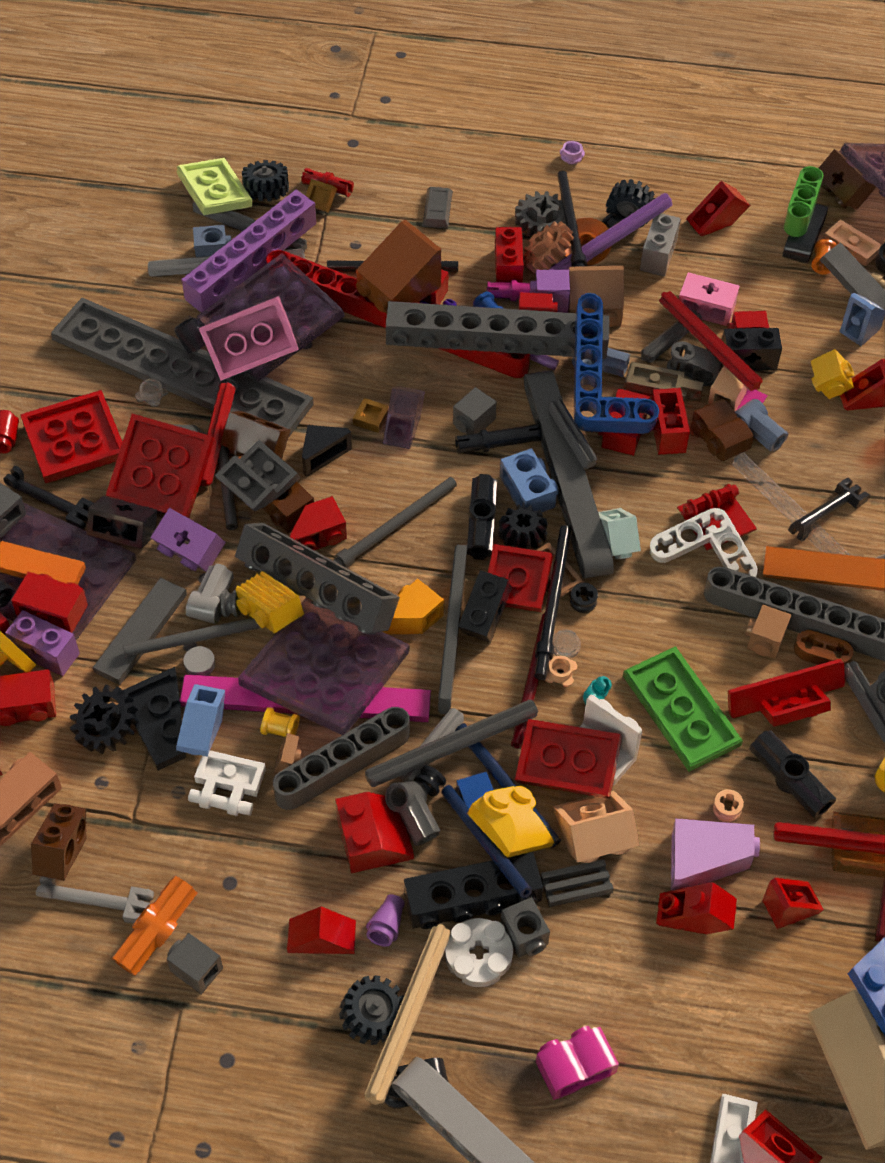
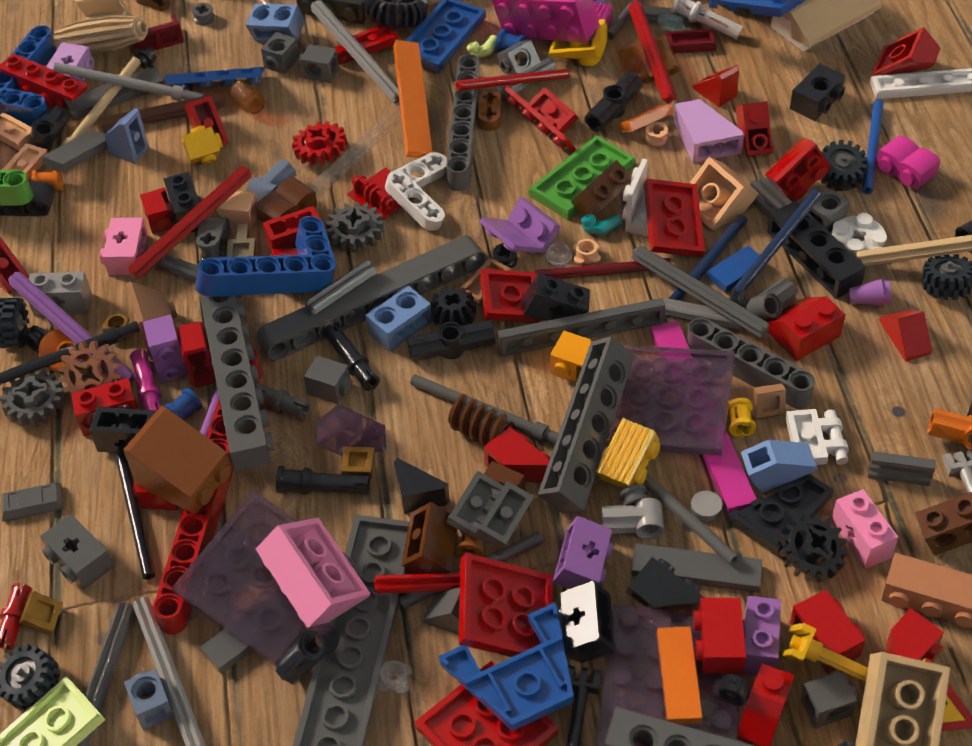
camera: 105 degrees left, 5 degrees down
medium lavender brick [181,189,316,314] -> none
yellow slope [467,786,554,858] -> none
black bar [534,525,571,680] -> none
light aqua slope [598,508,641,559] -> none
medium nougat brick [745,605,791,659] -> none
black hinge [788,477,870,542] -> none
none -> dark grey brick [40,514,114,590]
none -> black brick [89,407,155,453]
none -> dark grey pin [255,383,311,419]
none -> black pin [276,466,370,495]
none -> red gear [291,121,348,166]
none -> dark grey gear [326,202,384,252]
none -> blue wing [438,603,574,731]
none -> reddish brown piece [448,394,514,446]
none -> red piece [456,69,570,91]
none -> medium lavender bracket [479,197,561,254]
none -> reddish brown brick [571,160,631,216]
none -> orange tile [618,104,674,133]
none -> black slope [626,557,704,612]
none -> red slope [765,137,831,202]
none -> black brick [790,63,845,121]
none -> black wheel [821,140,868,191]
none -> bright pink brick [832,489,898,569]
none -> blue piece [862,99,884,194]
none -> dark grey tile [868,451,936,486]

